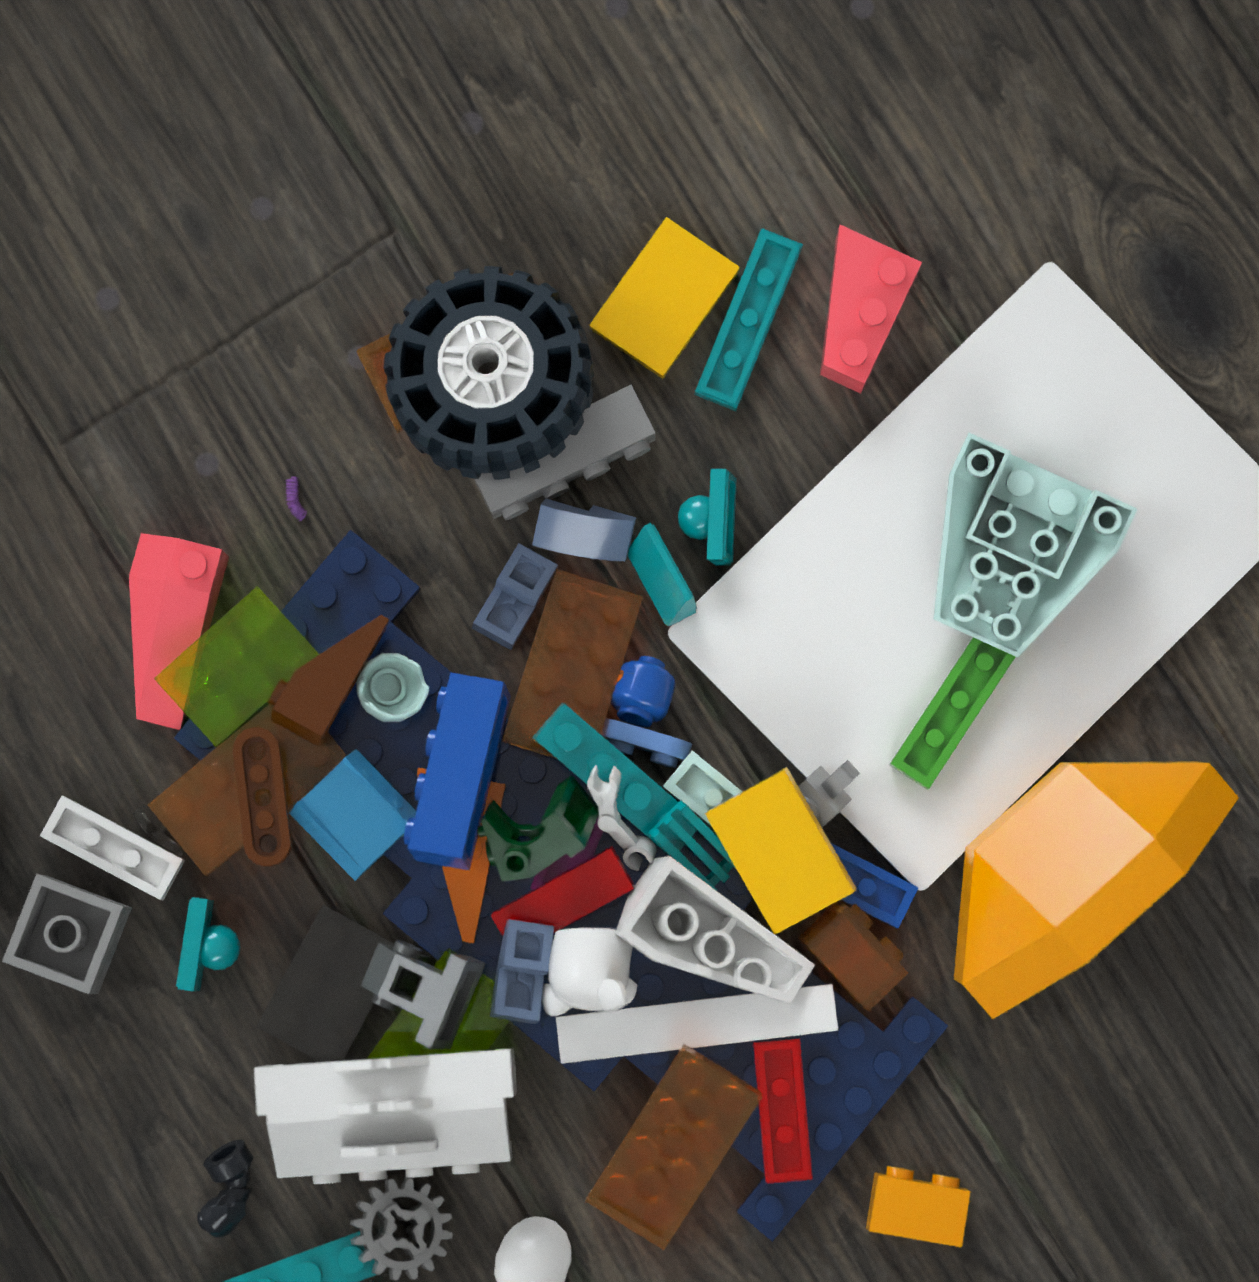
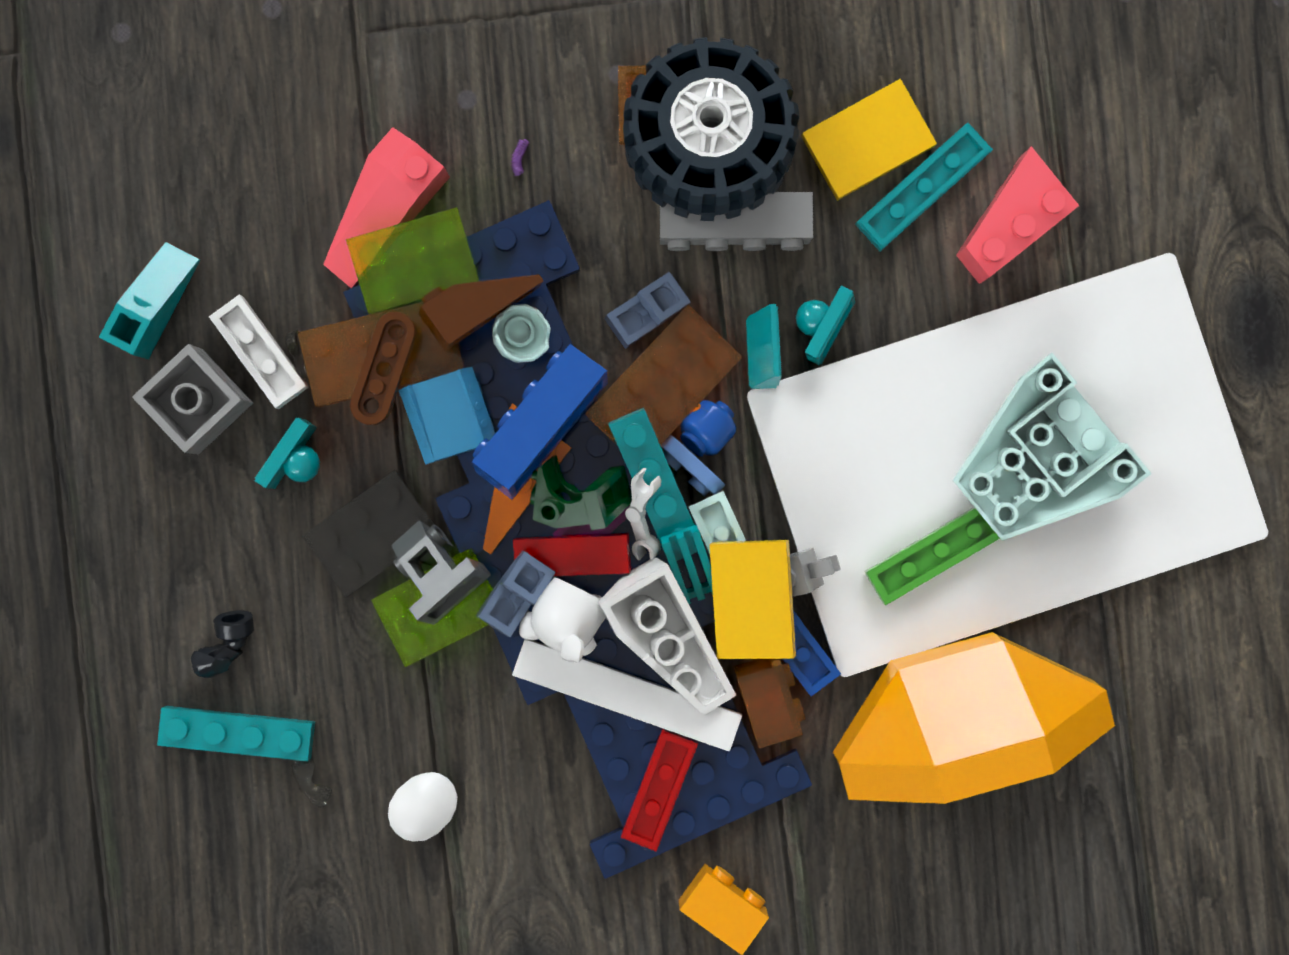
camera: 20 degrees right, 5 degrees up
white piece [254,1048,517,1184] -> none
light grey gear [350,1178,453,1281] -> none
sand blue slope [532,498,636,561] -> none
clear orange plate [585,1044,763,1250] -> none

